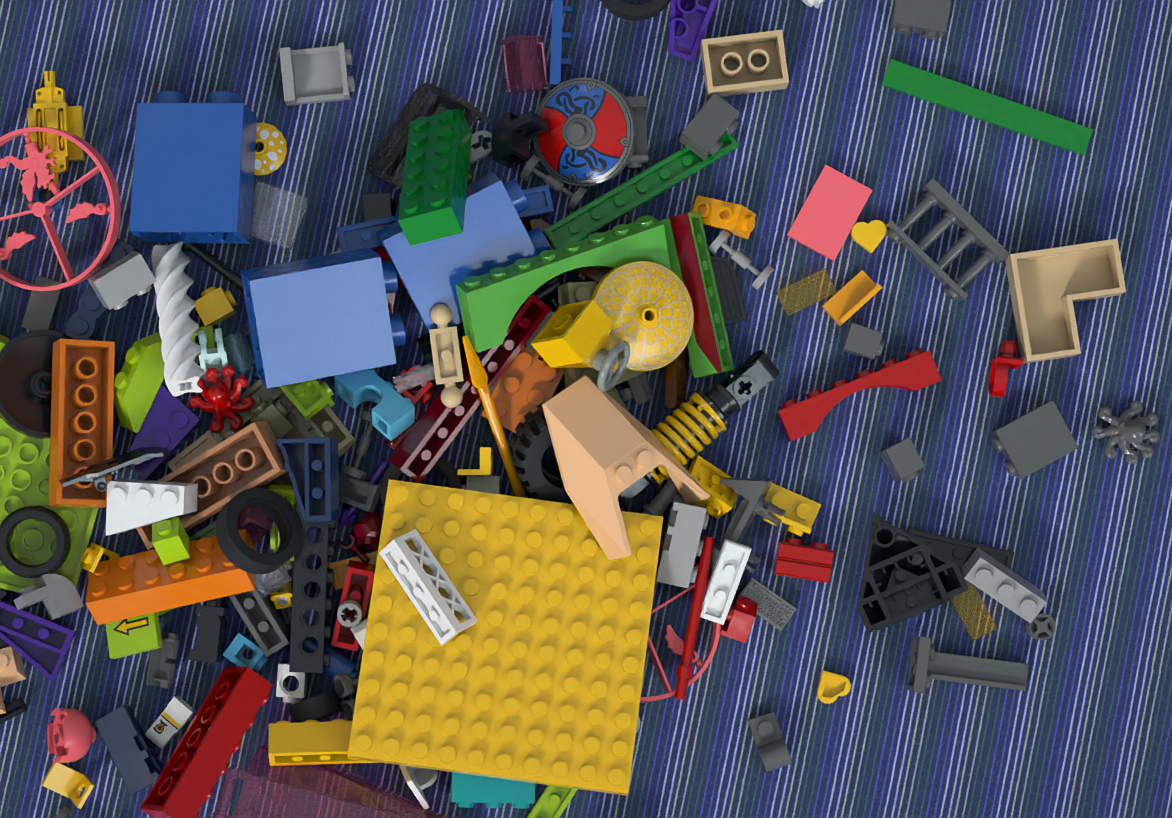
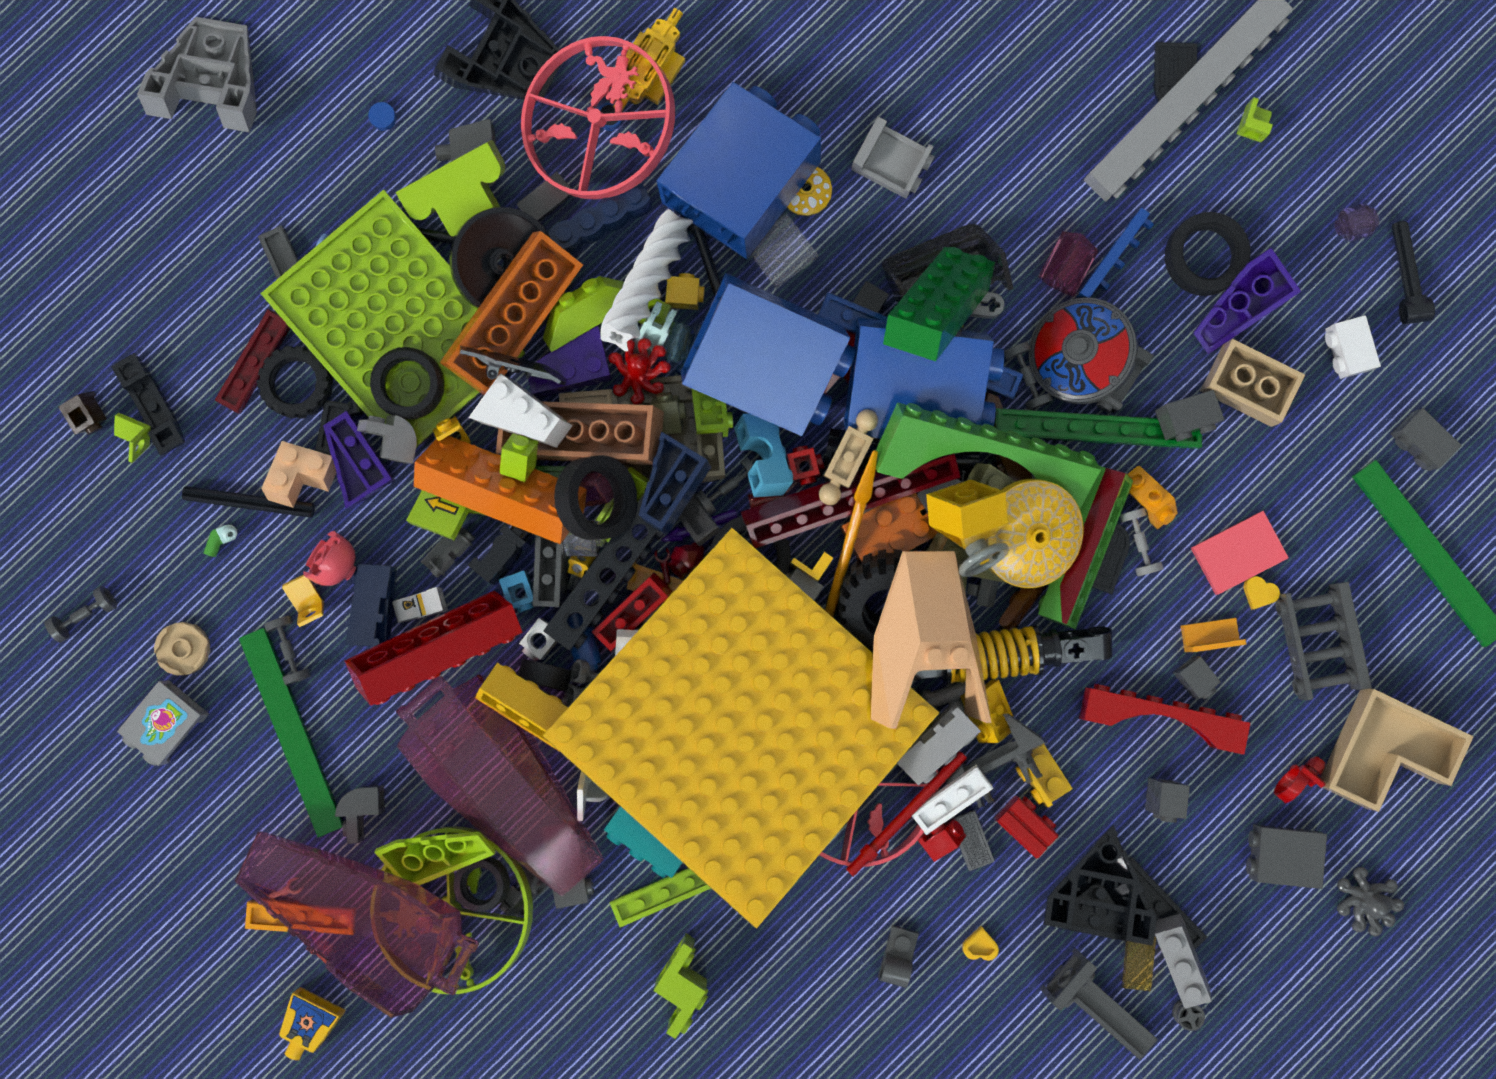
camera: 40 degrees right, 0 degrees up
light grey brick [87,251,156,310] -> none
light grey bush [337,600,362,627] -> none
white fence [380,529,478,645] -> none
clear pin [392,362,435,394] -> none
black brick [491,111,549,169] -> none
clear yellow tile [776,269,837,316] -> none

